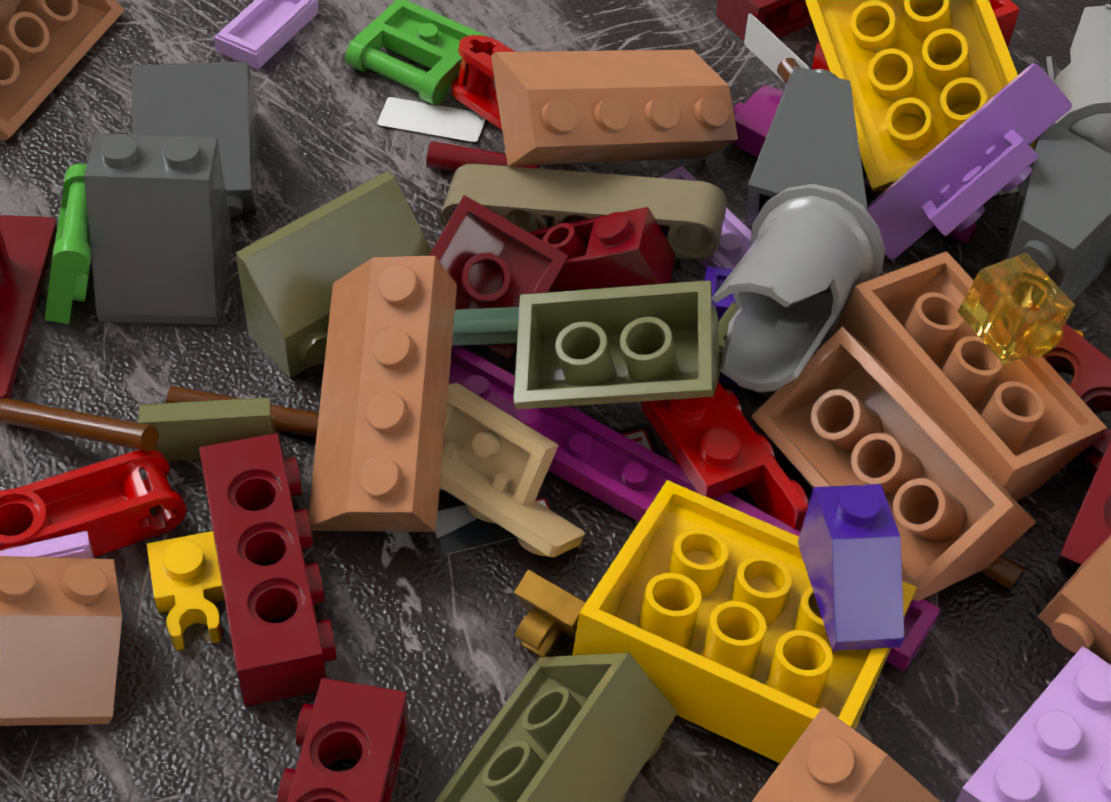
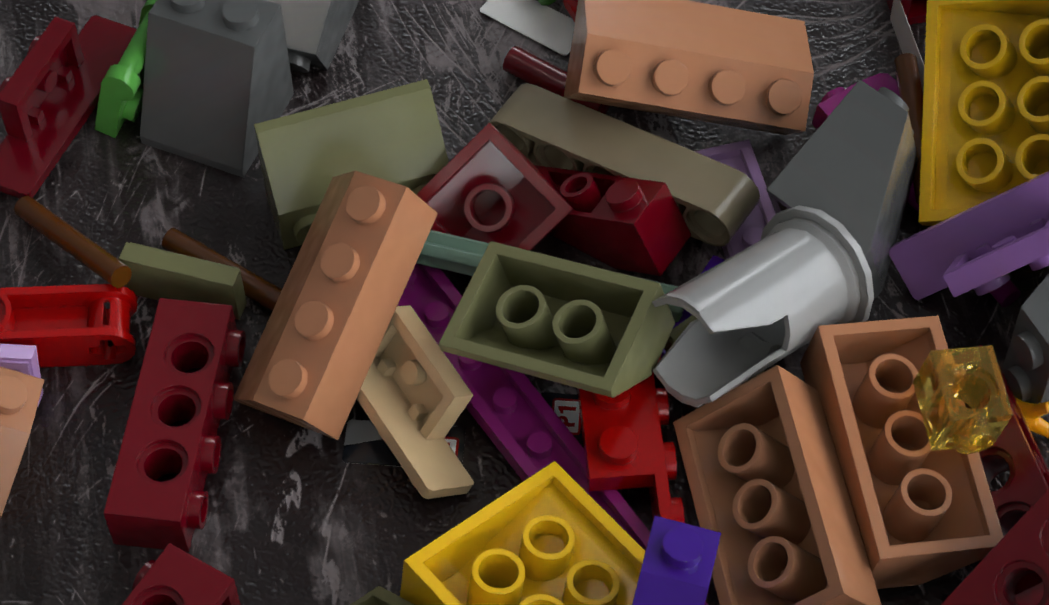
camera: 25 degrees right, 5 degrees up
yellow plate [147,531,225,651] -> none
pearl gold tile [514,569,585,657] -> none

